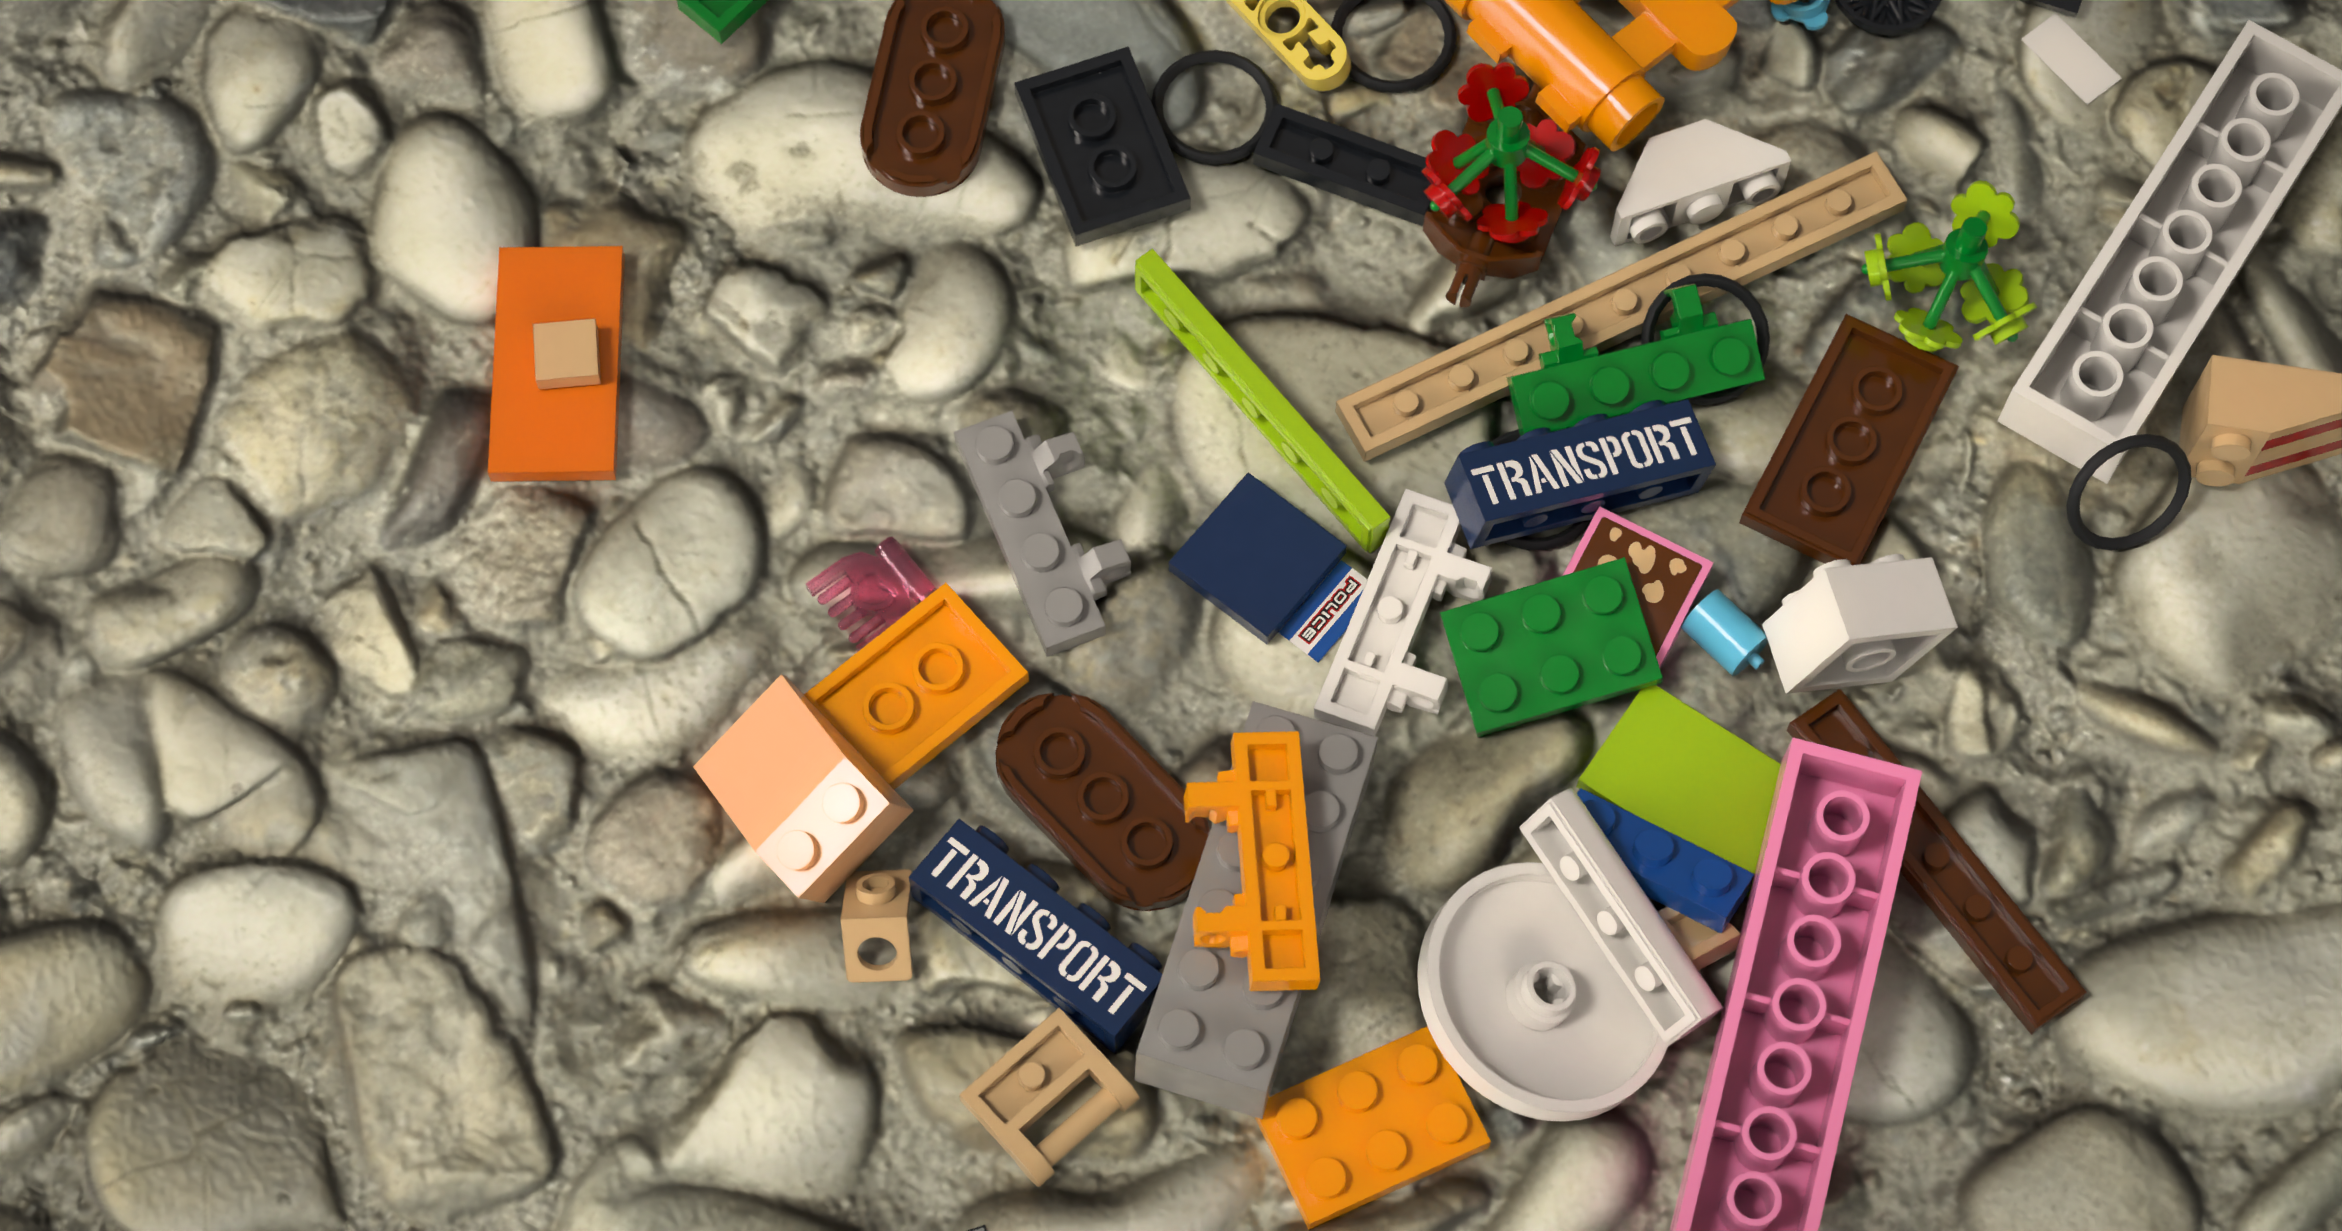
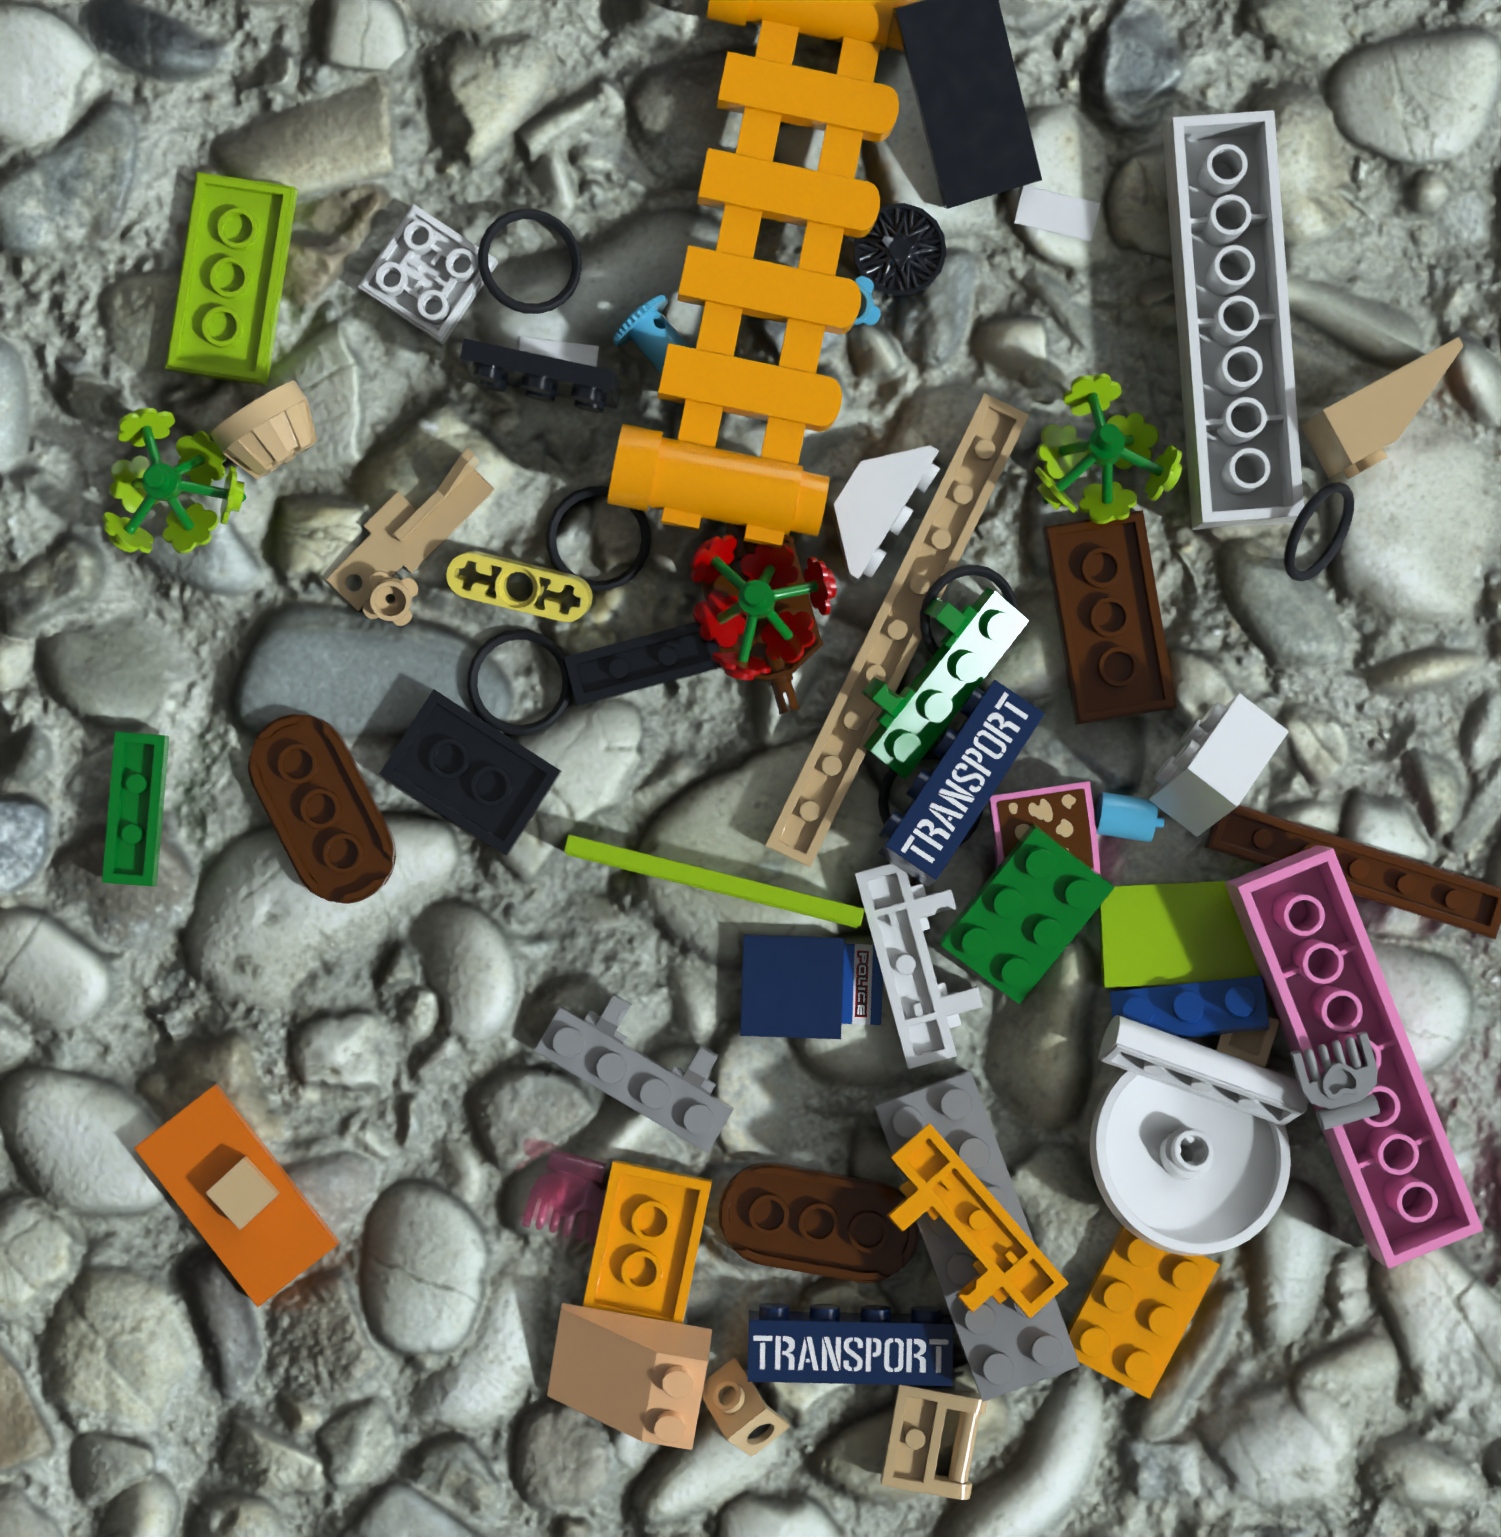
camera: 40 degrees left, 20 degrees up
none -> light grey piece [1290,1031,1380,1131]

